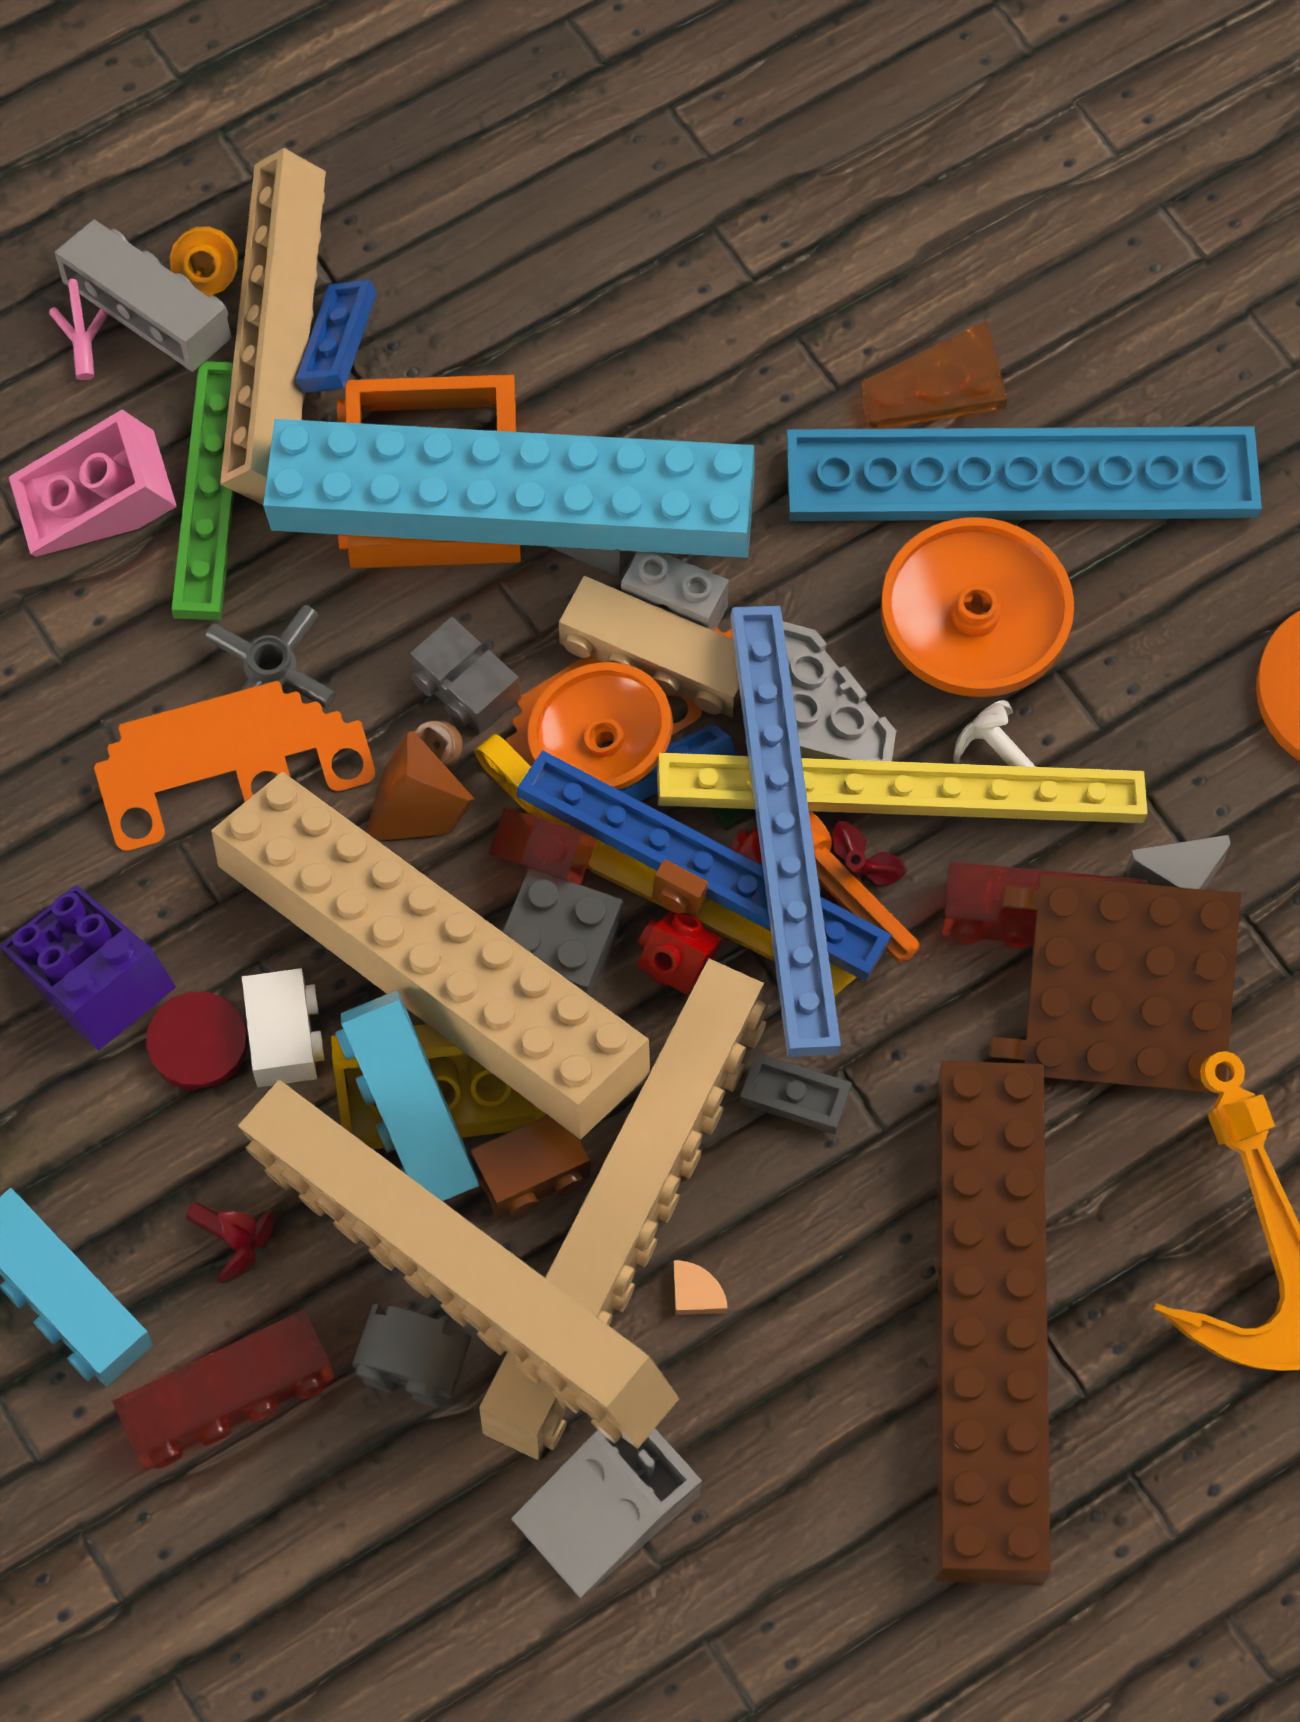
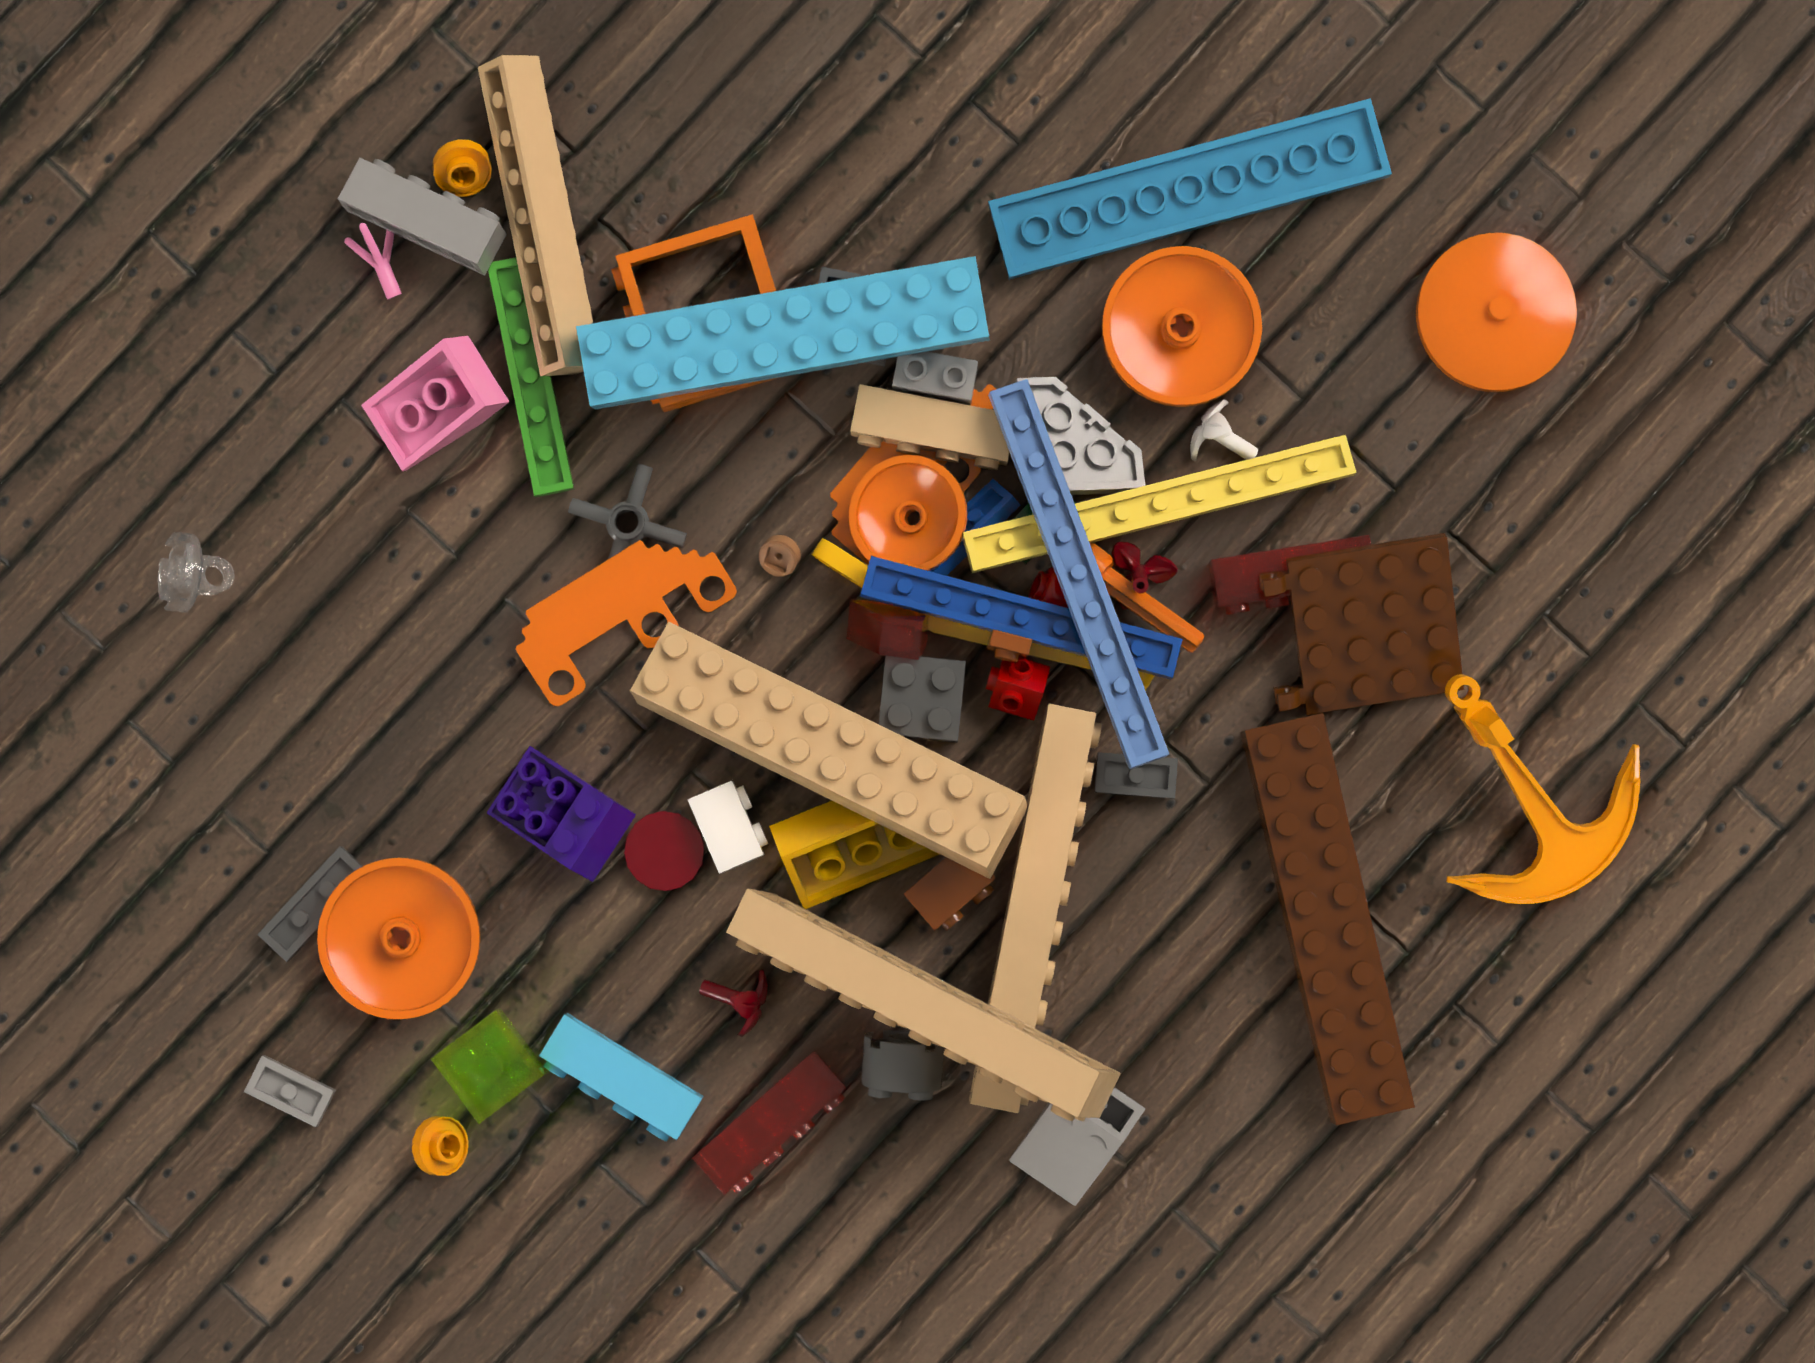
camera: 15 degrees left, 20 degrees up
blue plate [295,279,377,393] -> none
medium azure brick [336,990,479,1201] -> none
dark orange slope [365,731,475,841] -> none
flat silver piece [410,617,521,735] -> none
light nougat tile [673,1260,728,1315] -> none
clear orange wing [860,320,1007,429] -> none
light grey slope [1126,835,1231,890] -> none

